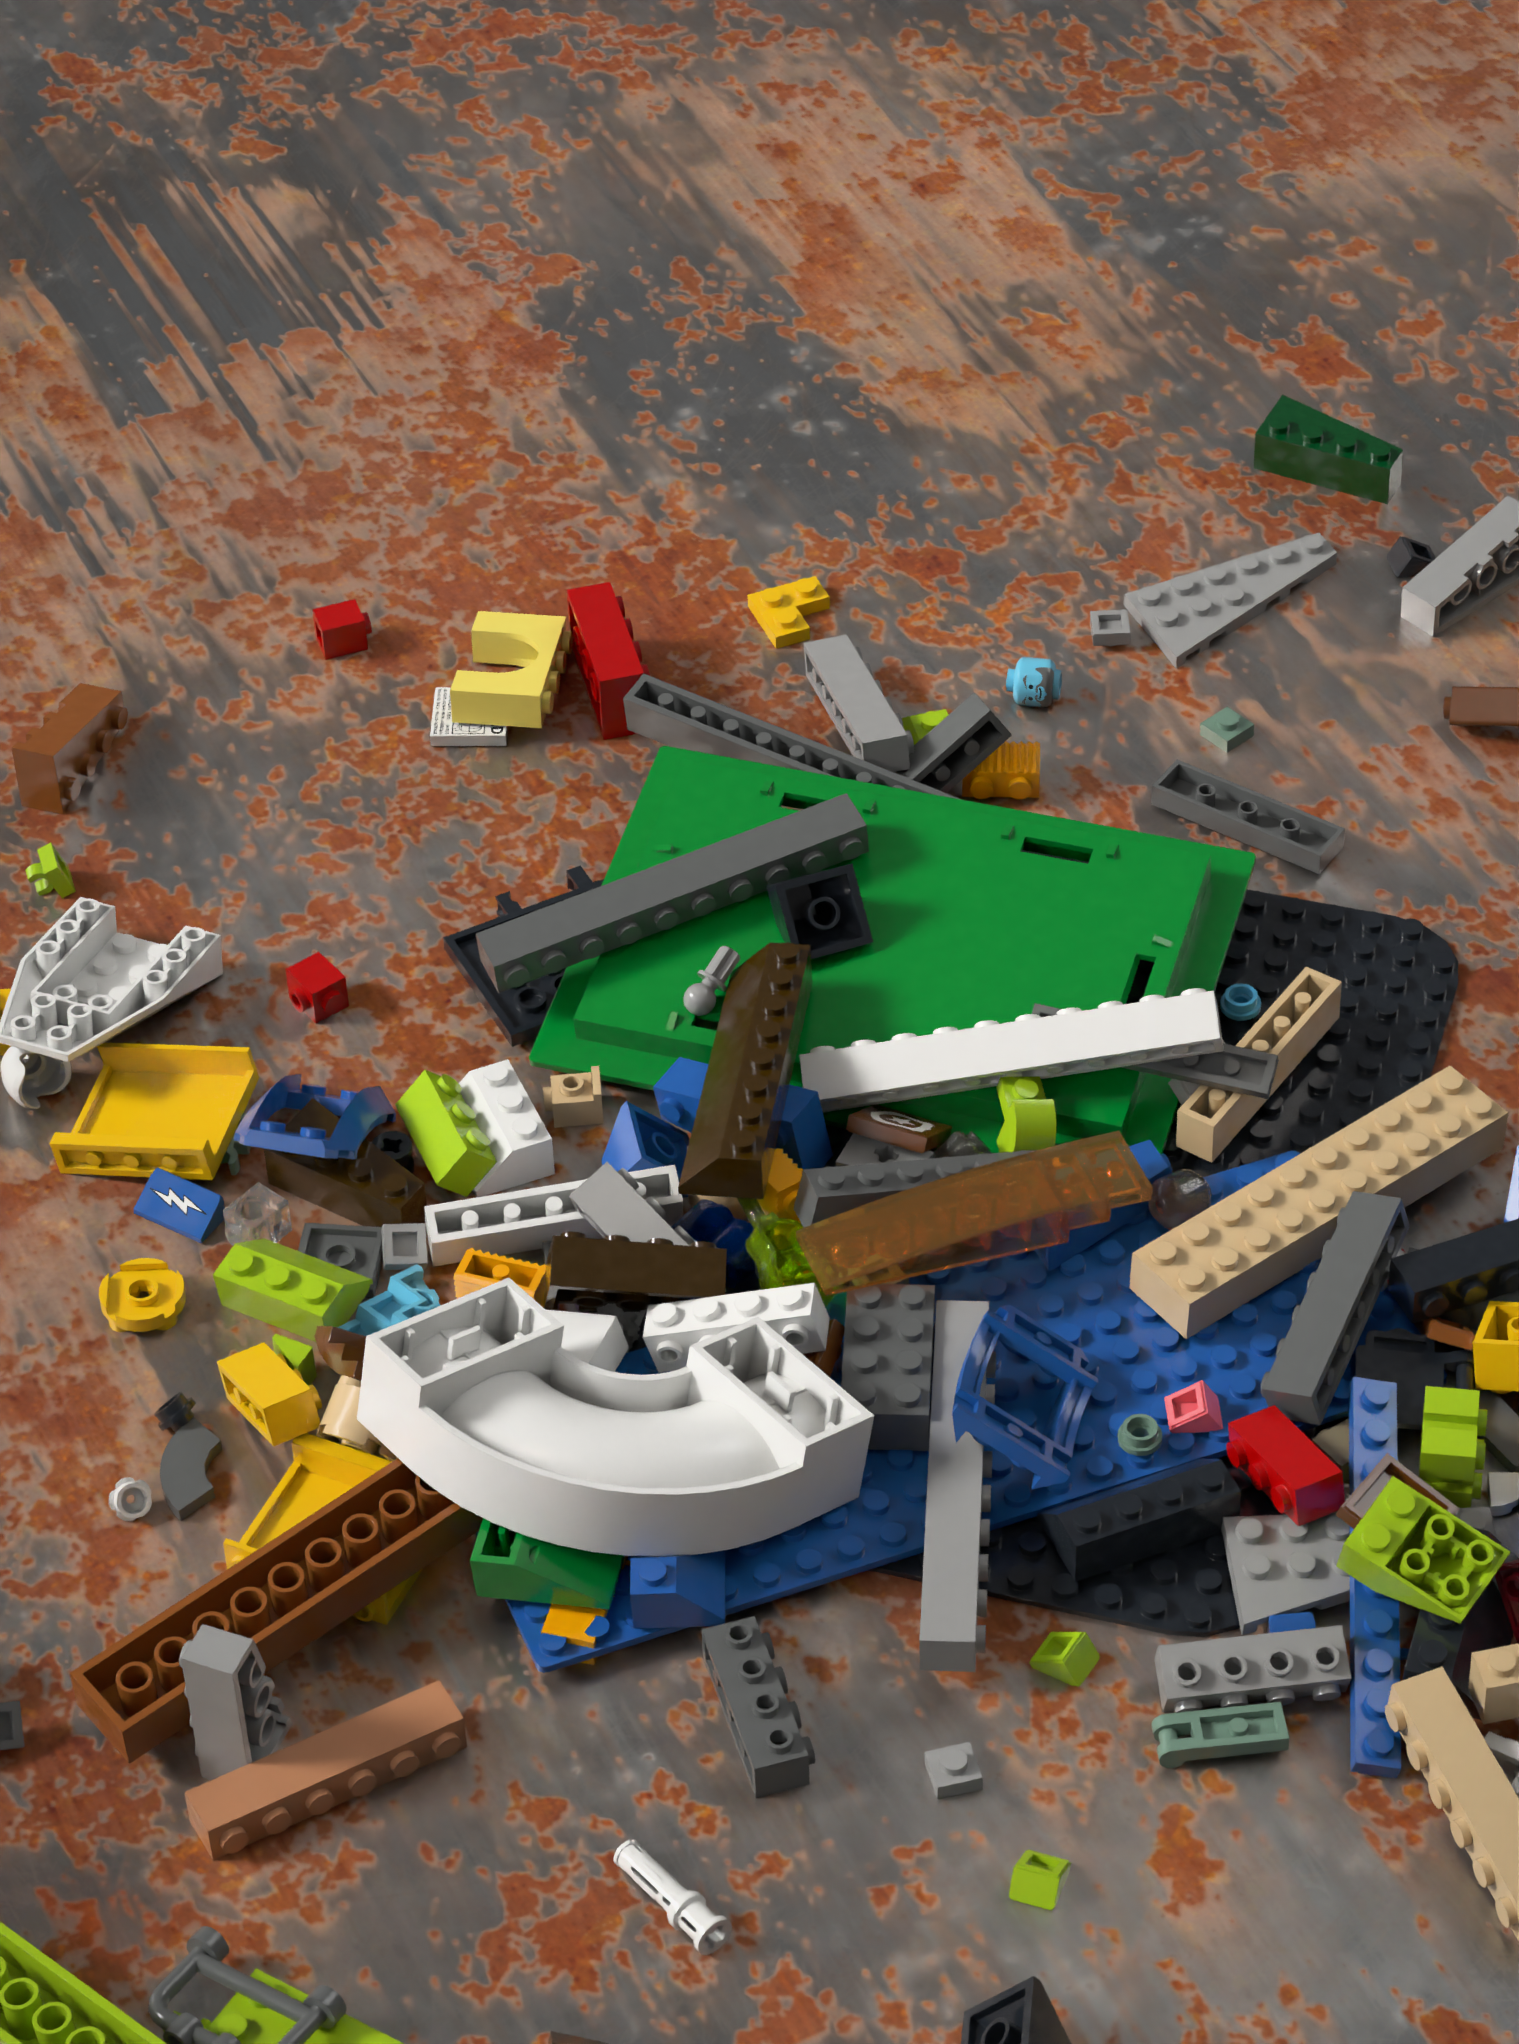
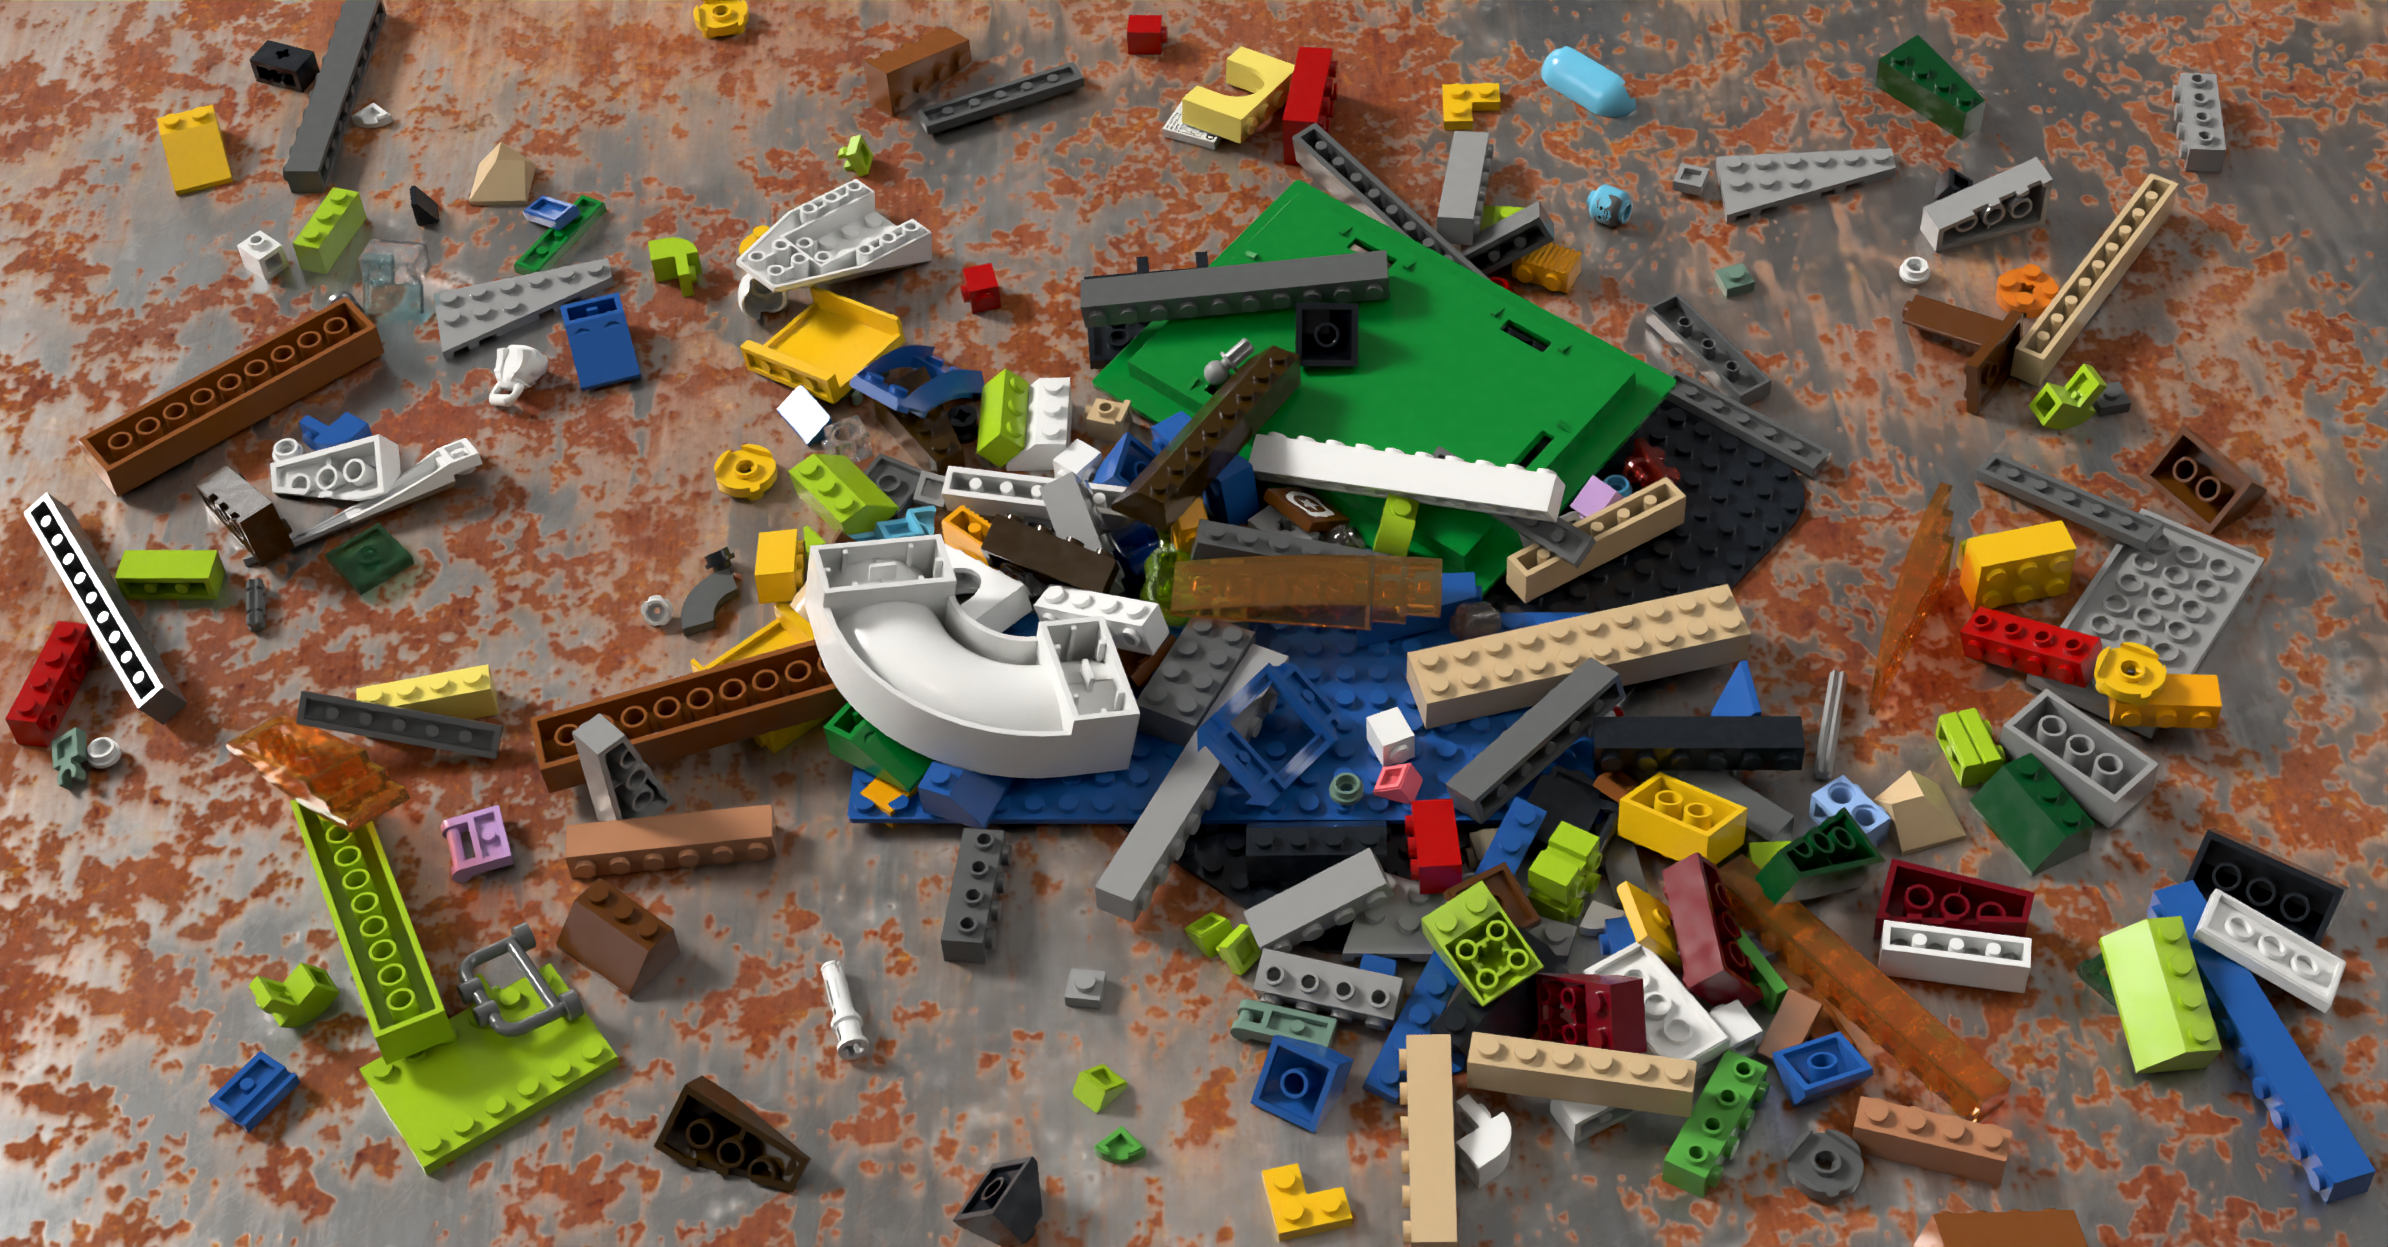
camera: 25 degrees right, 5 degrees up
none -> lavender plate [441,805,514,883]
none -> reddish brown slope [556,878,680,999]
none -> dark grey plate [917,62,1085,135]
none -> white brick [1053,439,1102,483]
none -> bright green tile [1094,1126,1146,1164]
none -> lime tile [1215,924,1262,975]
none -> light grey brick [1243,847,1395,953]
none -> blue slope [1250,1035,1354,1133]
none -> yellow plate [1262,1163,1353,1242]
none -> white brick [1366,707,1415,767]
none -> medium azure brick [1541,46,1636,117]
none -> lavender brick [1570,475,1624,520]
none -> clear red hips [1623,438,1680,488]
none -> dark grey plate [1665,369,1831,477]
none -> white plate [1899,257,1930,284]

